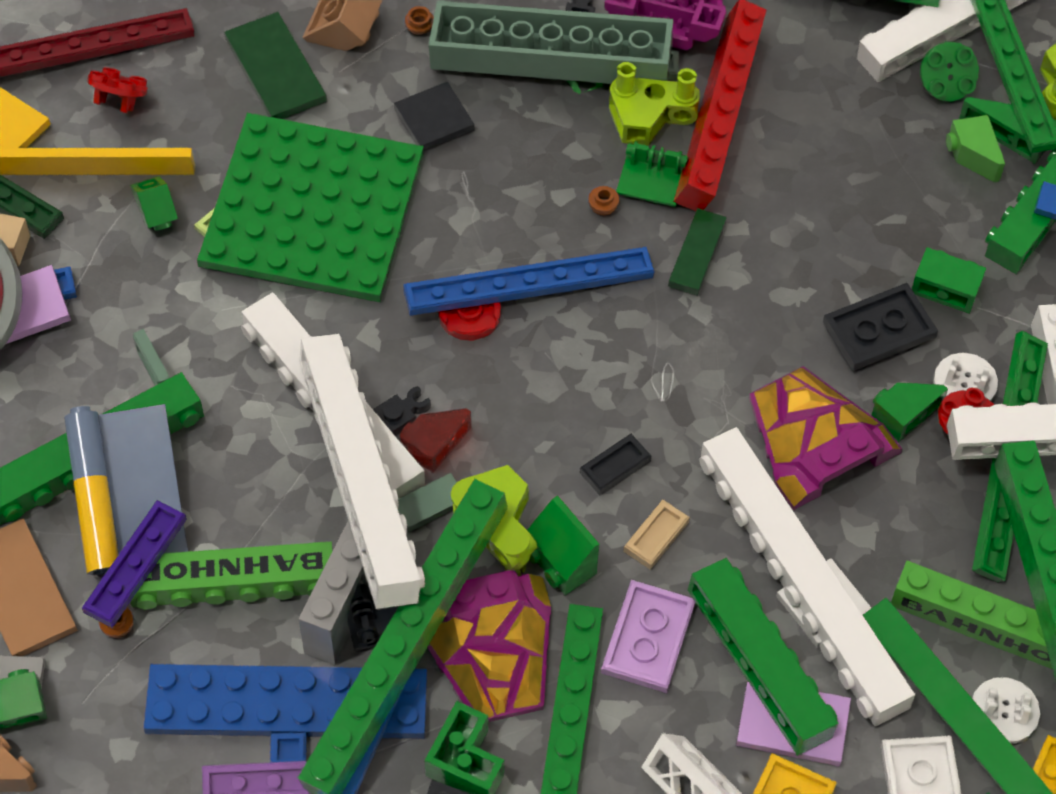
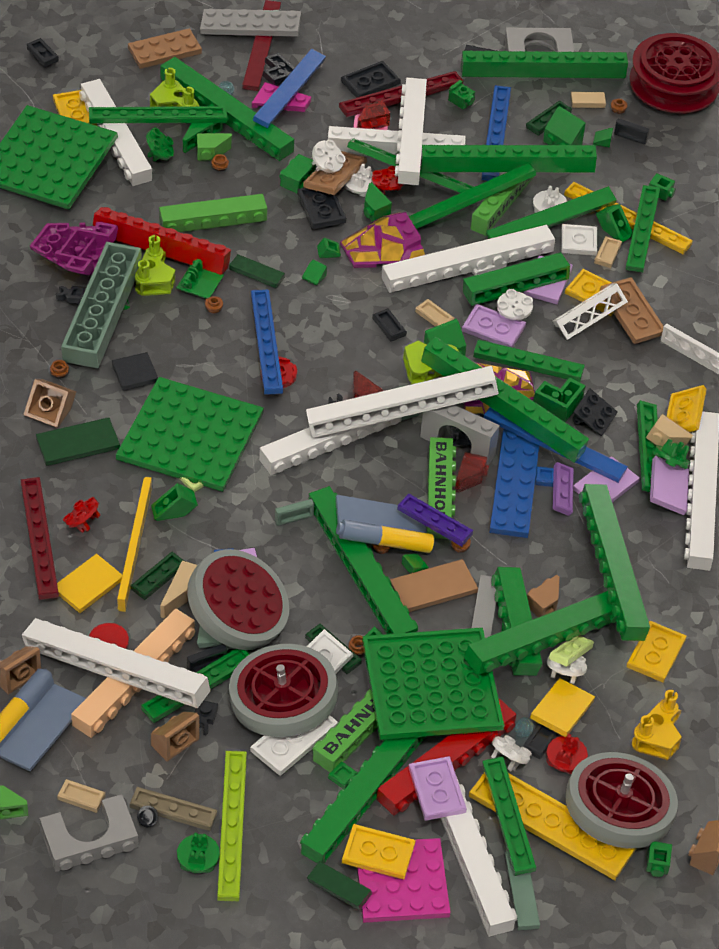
camera: 85 degrees left, 10 degrees down
none -> bright green brick [159,194,267,232]
none -> dark orange plate [211,154,229,170]
none -> green slope [302,259,327,286]
none -> medium nougat tile [304,151,367,195]
none -> white plate [312,139,345,173]
none -> green slope [317,238,341,258]
none -> green slope [401,554,429,574]
none -> green tile [409,163,536,229]
none -> clear red slope [455,452,489,493]
none -> white plate [497,289,533,320]

